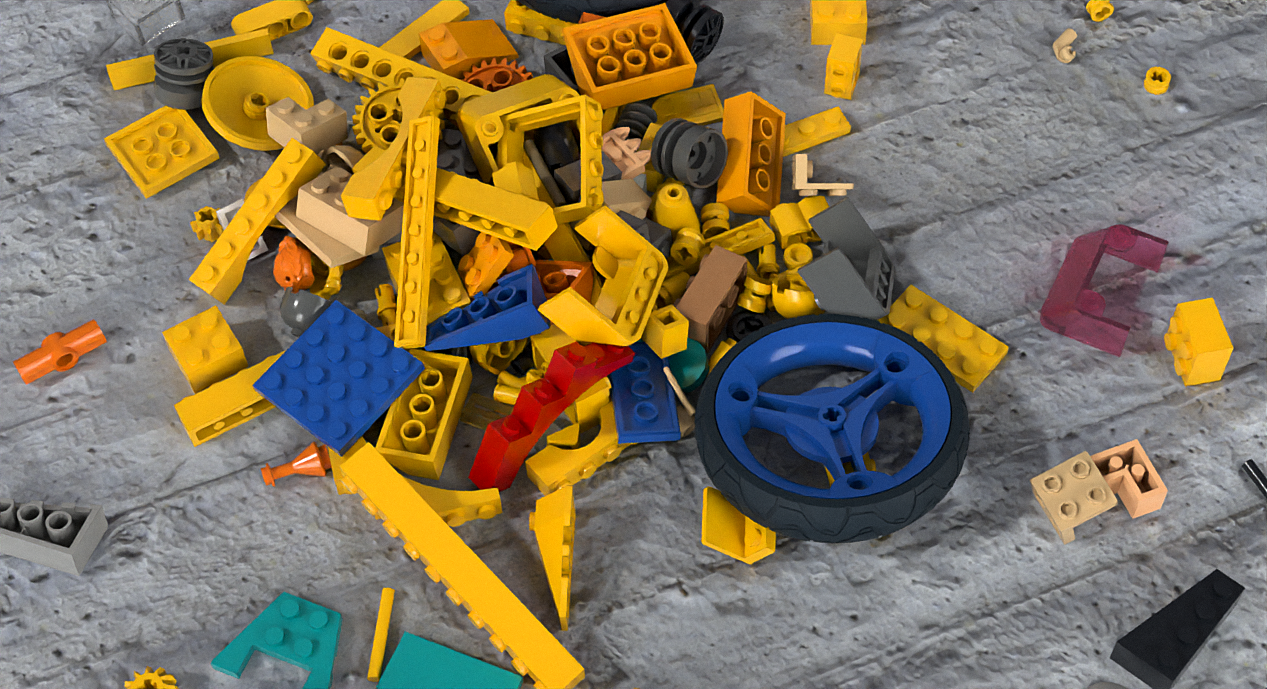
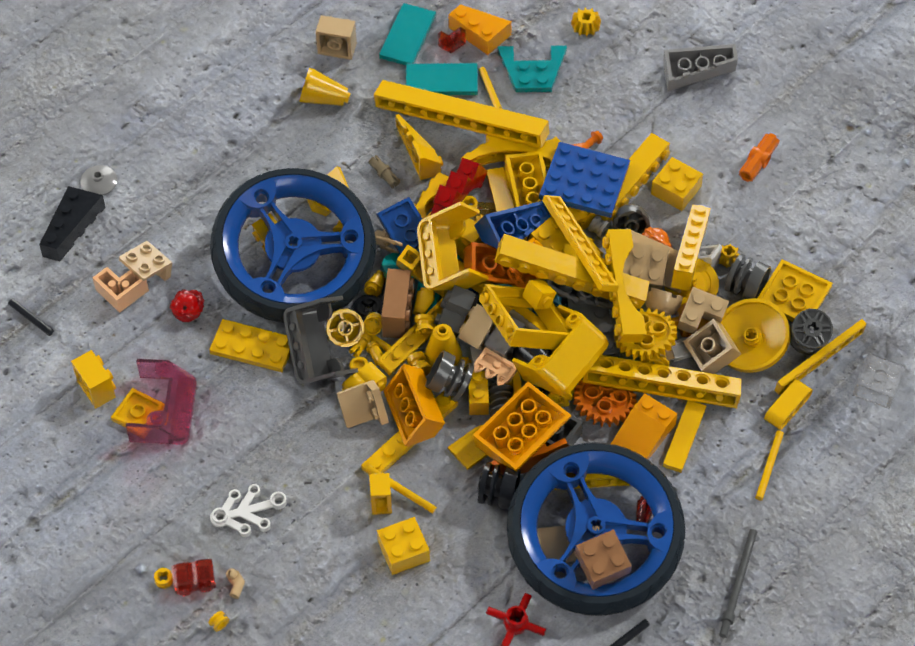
camera: 155 degrees right, 0 degrees up
none -> yellow tile [111,388,166,437]
none -> red hair [169,289,204,322]
none -> clear red brick [171,559,216,596]
none -> white plant [210,484,287,537]
none -> yellow bar [366,465,437,514]
none -> dark tan pin [368,155,400,188]
none -> yellow tile [486,167,515,212]
none -> tan brick [683,319,741,374]
none -> dark grey wheel [725,254,771,299]

